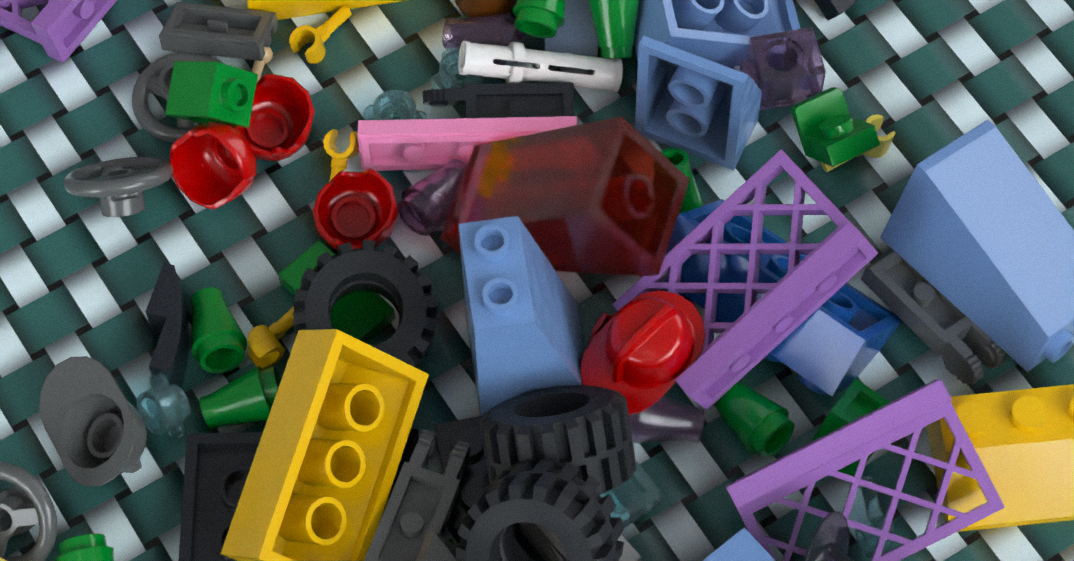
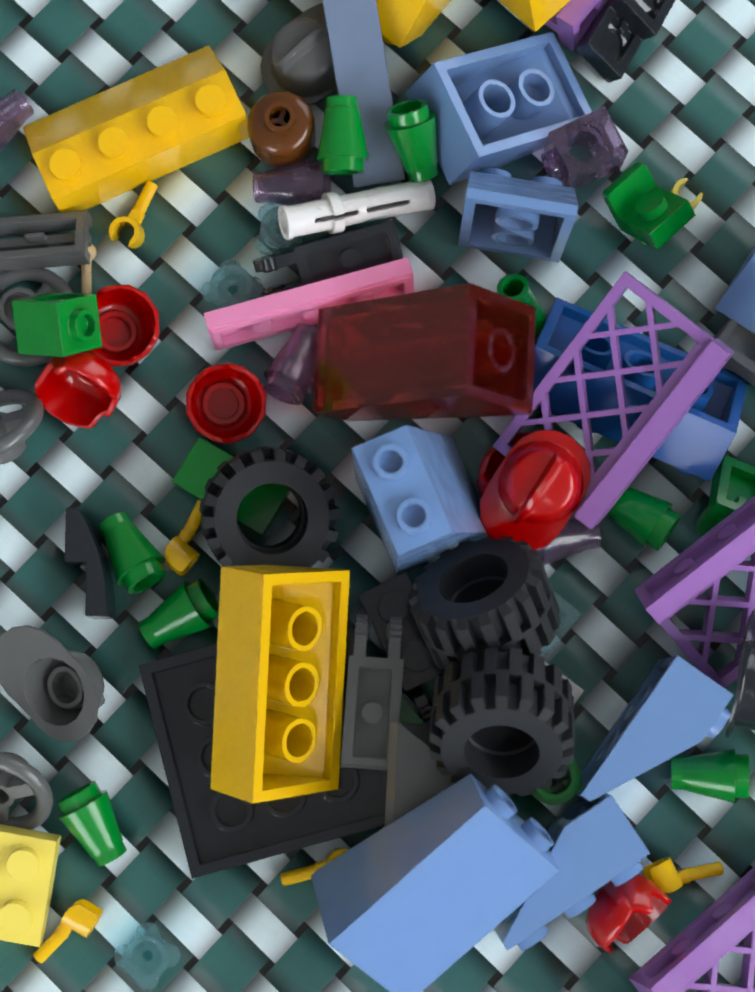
camera: 15 degrees left, 20 degrees up
clear light blue plate [137,373,191,438] -> none
yellow hand [323,129,359,183] -> none

